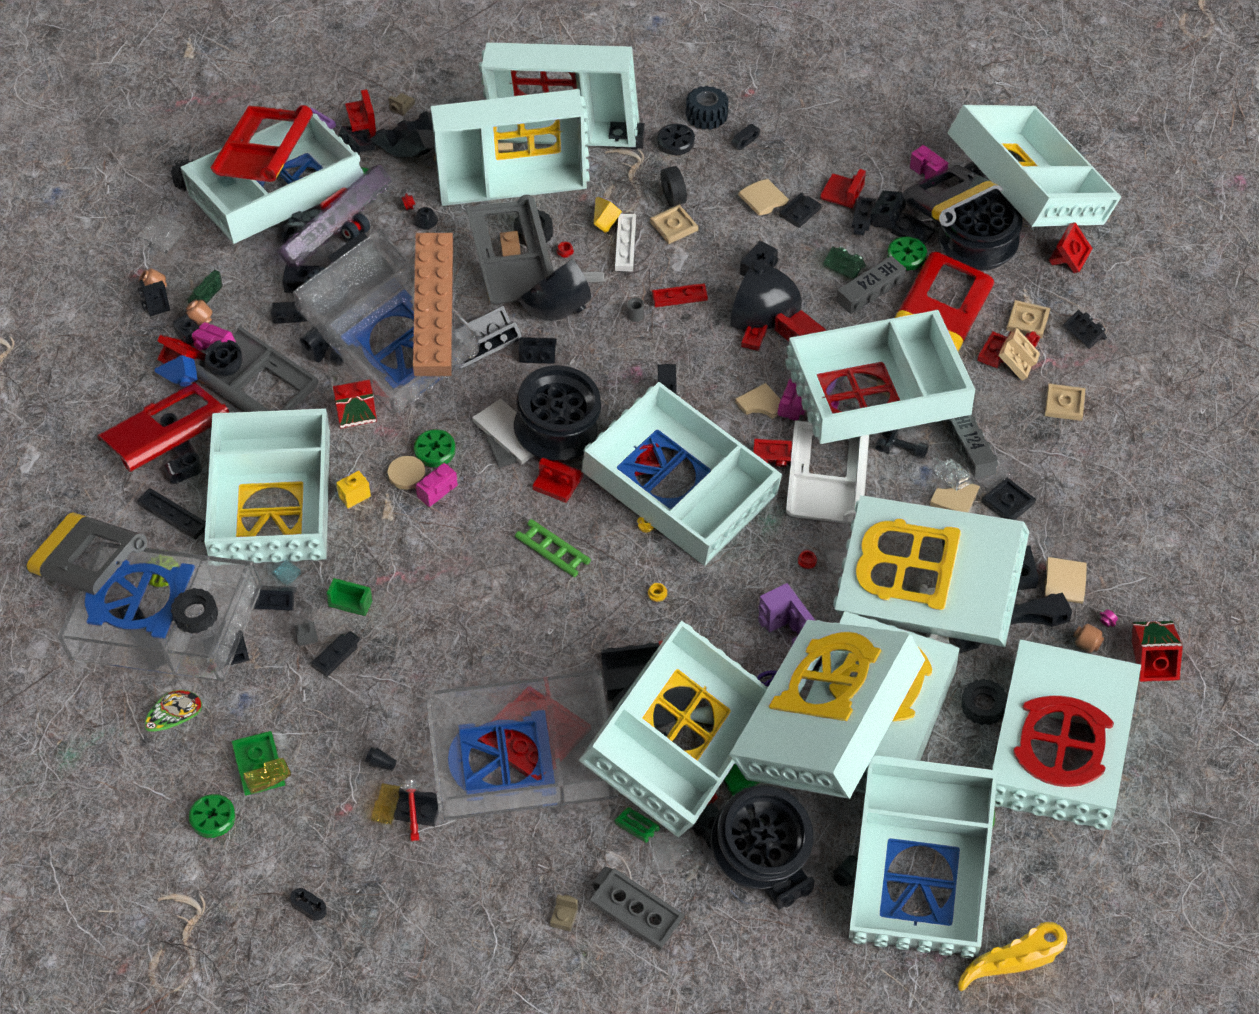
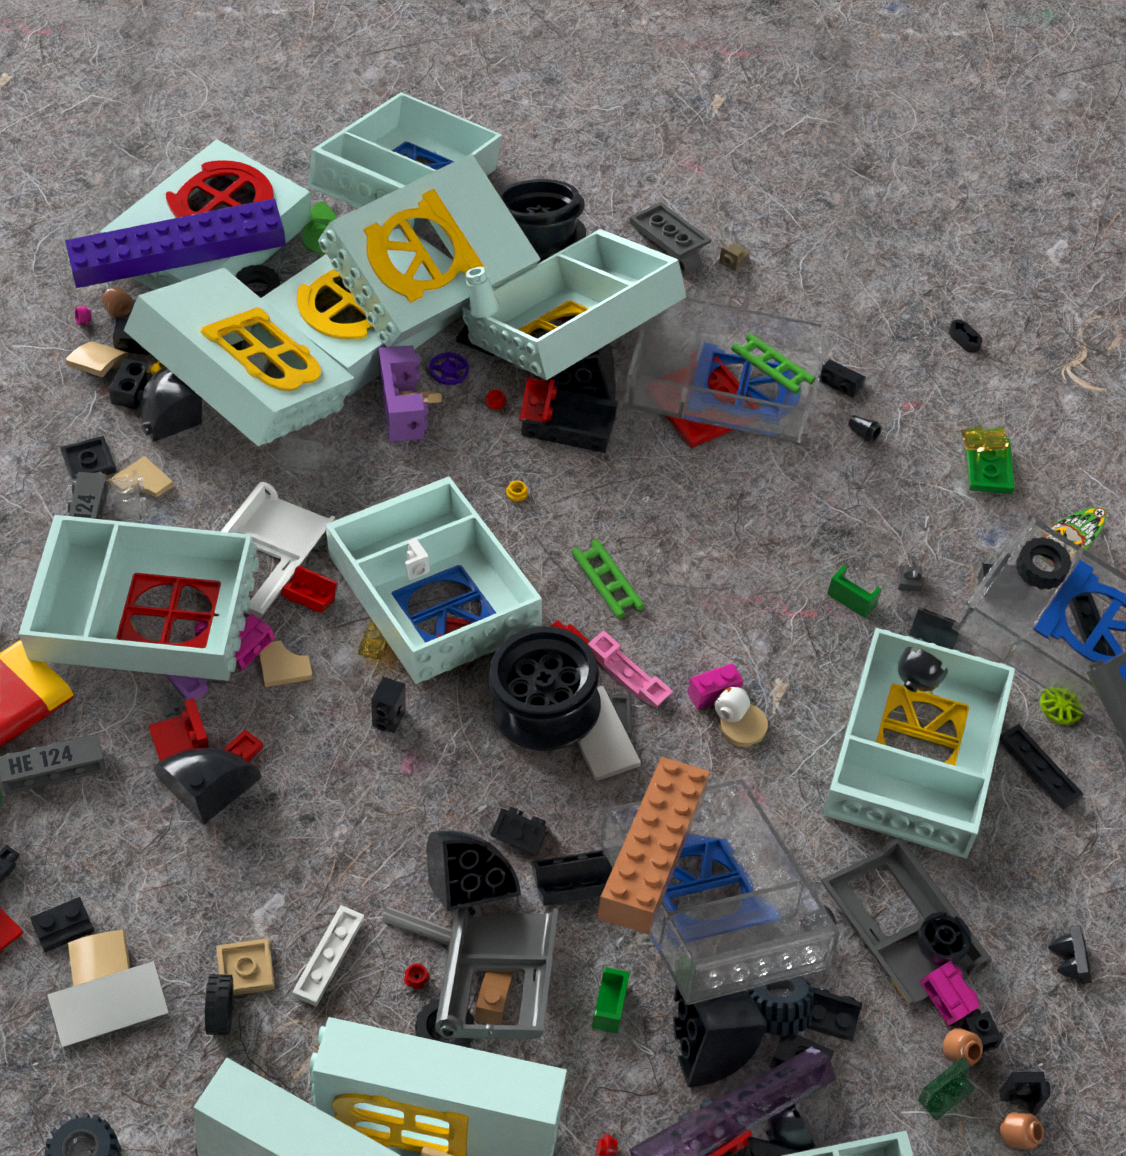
camera: 165 degrees left, 0 degrees up
red piece [97,382,229,472] -> none
blue slope [154,355,198,386] -> none
red bracket [157,335,206,364] -> none
black piece [160,413,202,484] -> none
green wheel [189,794,236,838] -> none
black hinge [311,631,360,677] -> none
slope [333,379,377,429] -> none
yellow head [336,471,371,508] -> none
clear yellow slope [371,783,402,825] -> none
red piece [400,780,421,841] -> none
black cone [414,207,438,230] -> none
green wheel [414,429,456,467] -> none
yellow slope [594,196,622,233] -> none
dark grey beam [628,298,644,322] -> none
red tile [652,283,708,308] -> none
black wheel [657,123,695,155] -> none
black beam [731,124,760,150] -> none
black brick [740,241,779,276] -> none
red plate [798,550,817,569] -> none
clear green bracket [822,246,866,280] -> none
yellow animal [958,922,1067,991] -> none
red slope [1132,621,1183,682] -> none
none -> white tile [48,961,169,1048]
none -> dark purple brick [65,198,286,288]
none -> tan tile [399,391,442,403]
none -> white bracket [405,538,430,580]
none -> light aqua plant [466,267,501,318]
none -> bright pink slope [588,630,673,708]
none -> white head [715,687,750,722]
none -> bright green bar [731,333,816,395]
none -> black cylinder [898,646,948,692]
none -> black tile [1048,925,1092,984]

